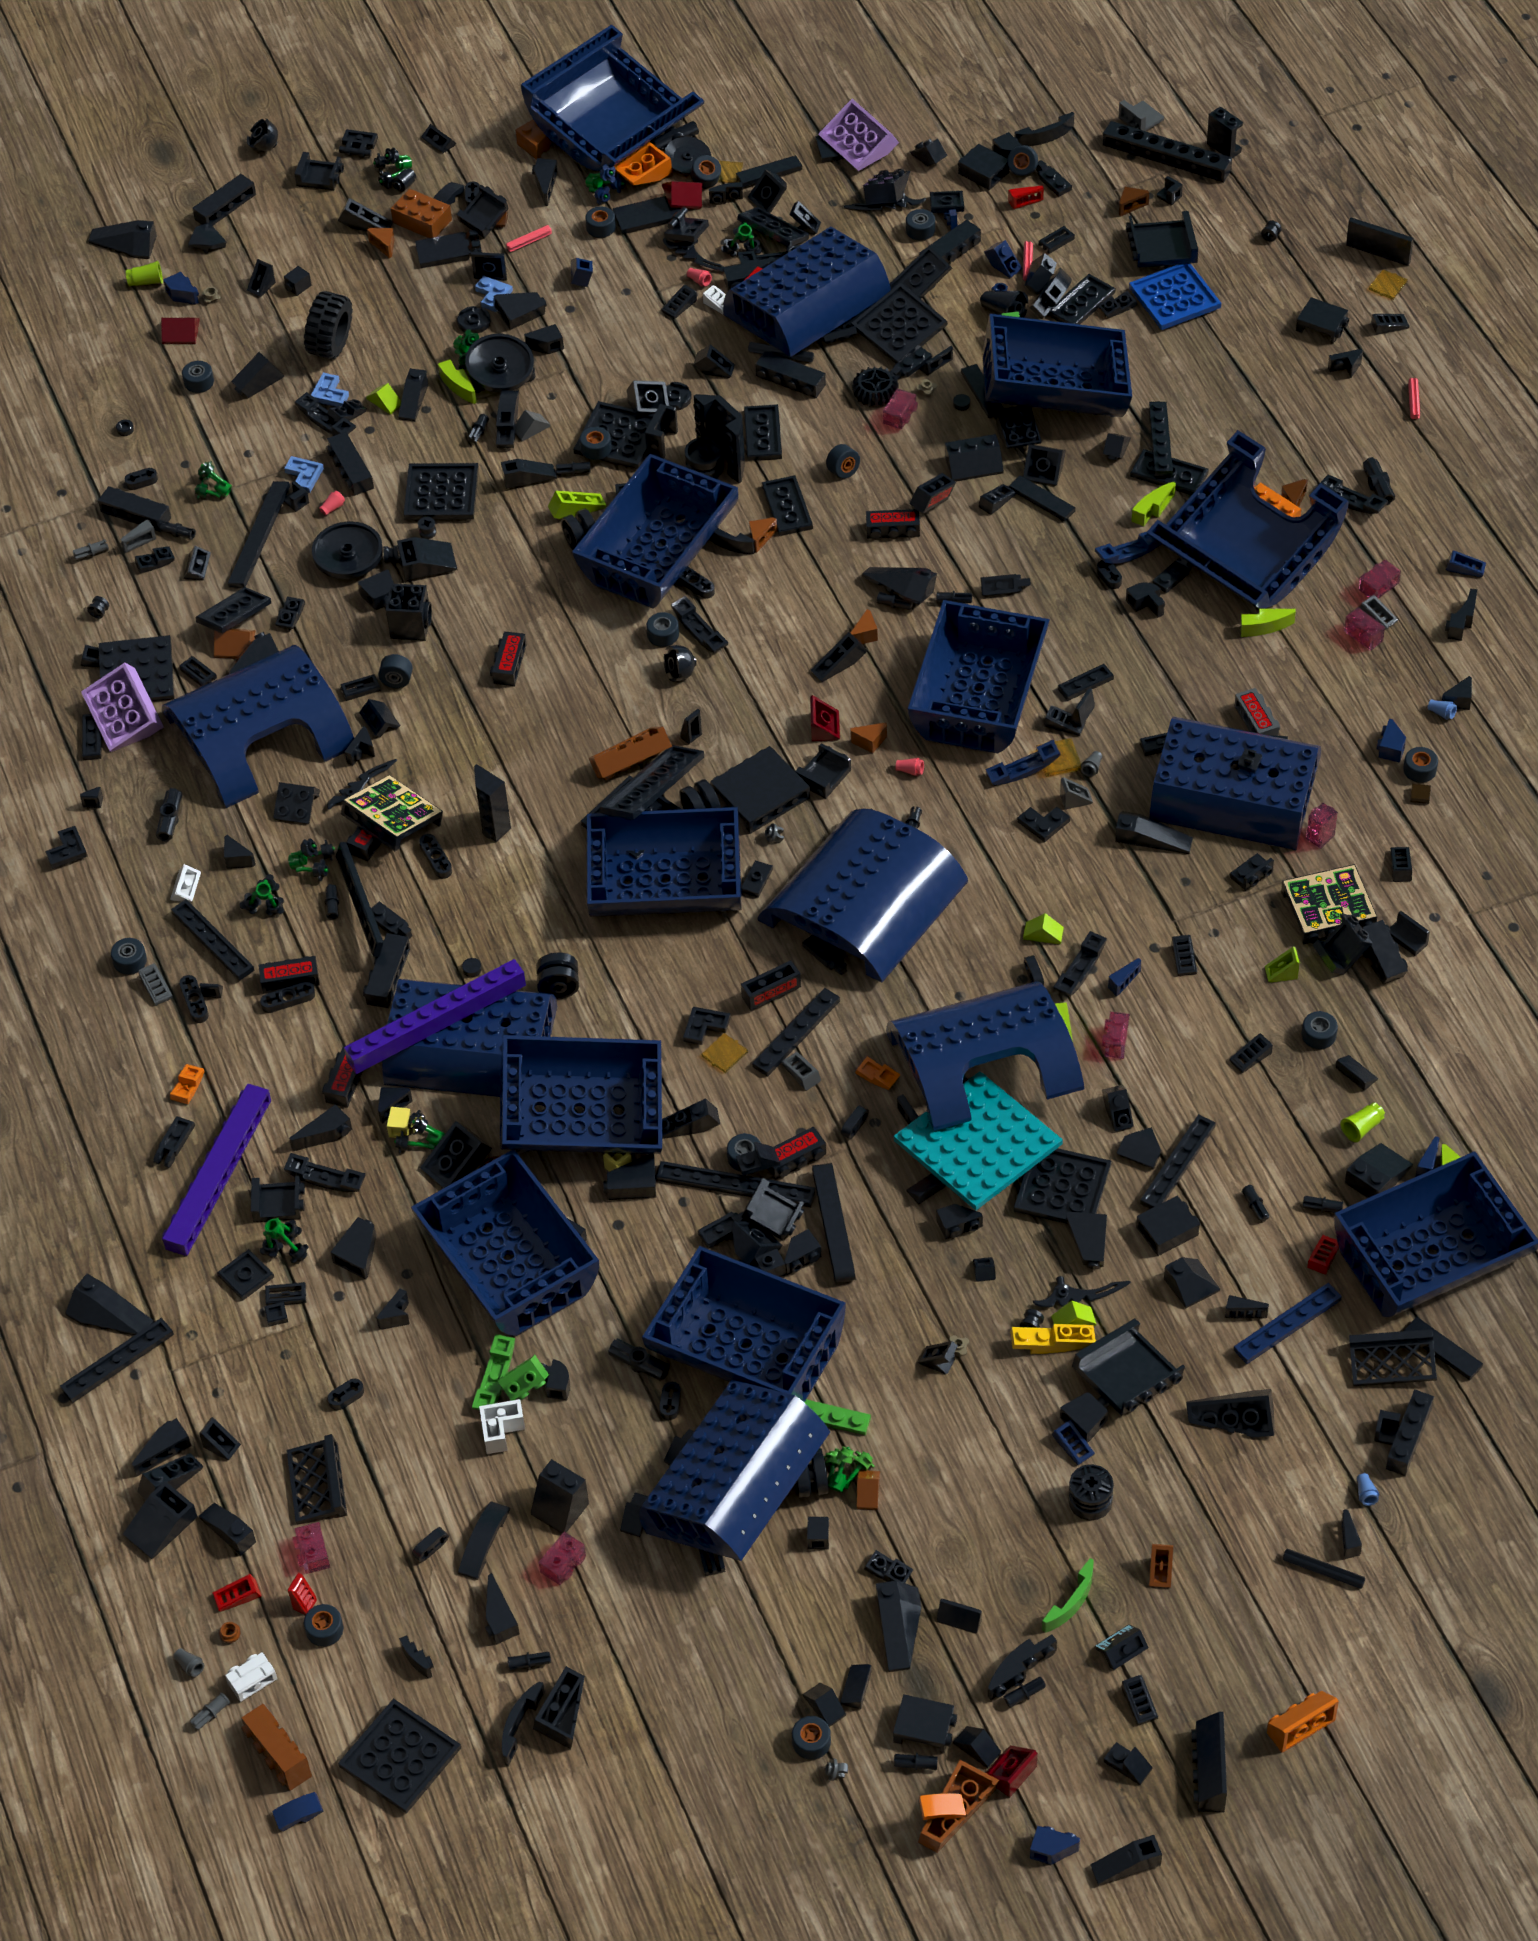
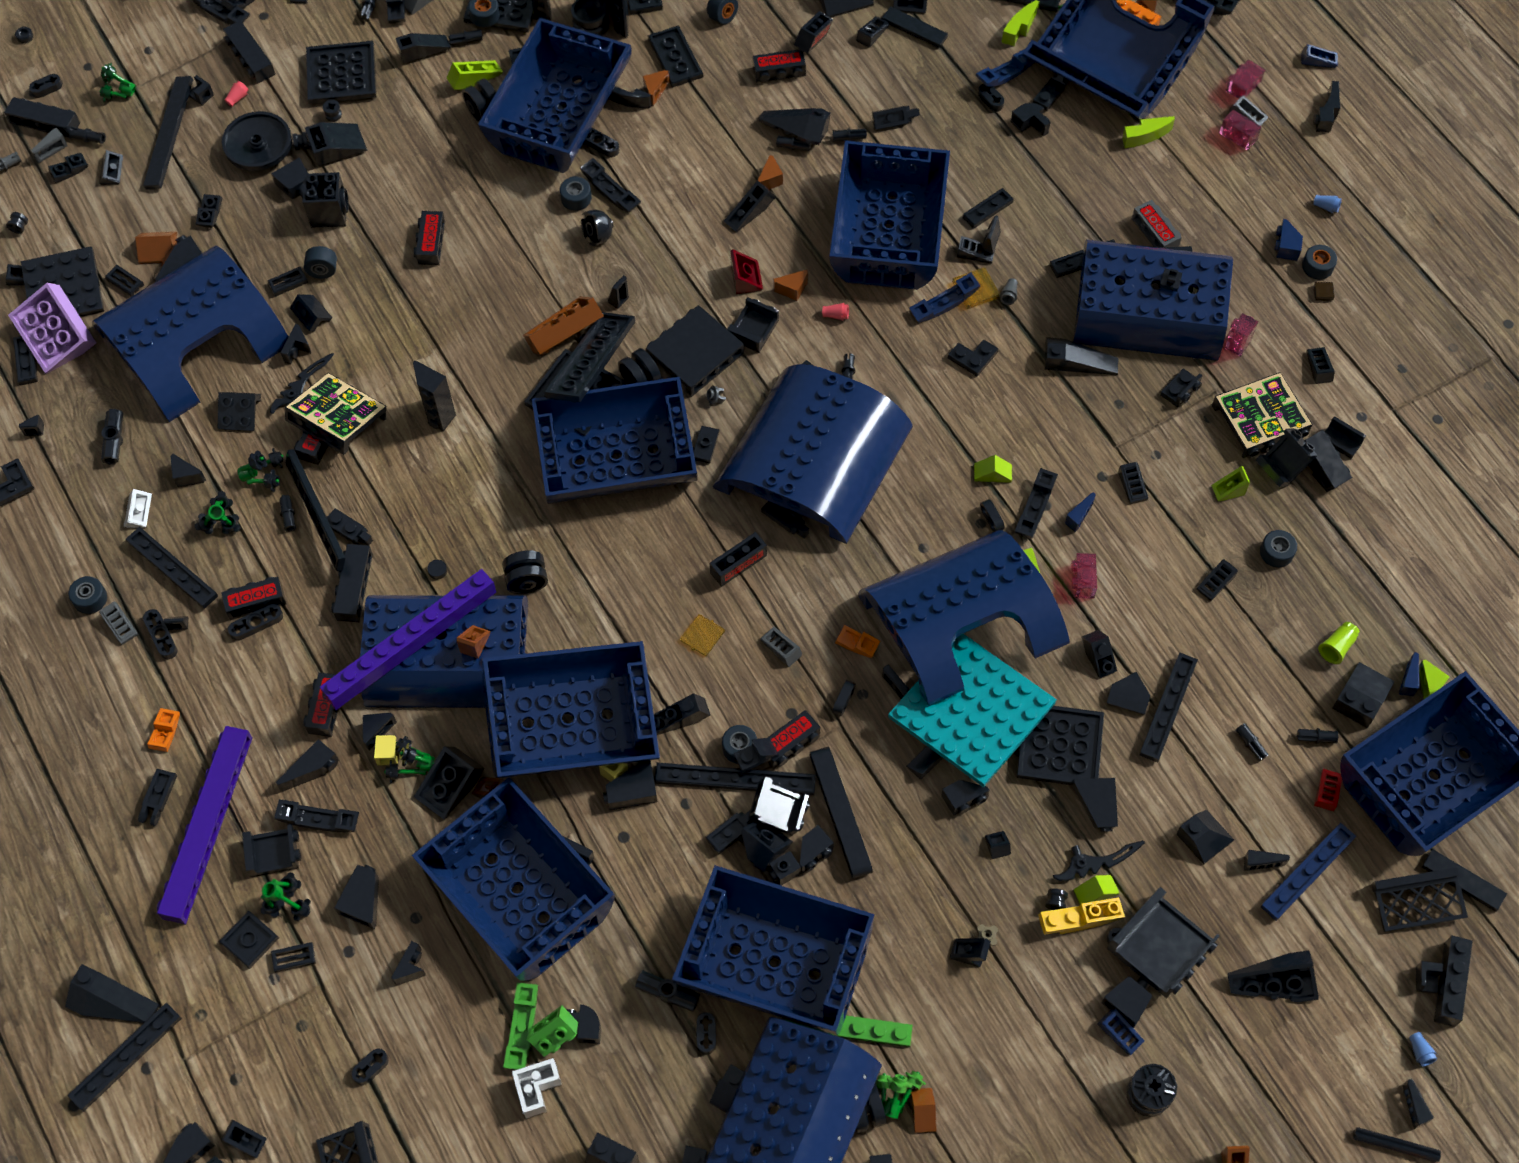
camera: 10 degrees left, 10 degrees up
black tile [196,587,271,634] -> none
black tile [264,1302,288,1327] -> none
medium blue plate [284,456,324,493] -> none
black beam [419,834,452,879] -> none
black plate [683,1007,731,1045] -> none
black plate [752,988,840,1077] -> none
dark grey slope [1060,777,1093,810] -> none
black brick [1136,1195,1200,1256] -> none
black slope [1335,1055,1378,1091] -> none
black slope [1442,676,1472,710] -> none
none -> dark orange slope [456,625,491,659]

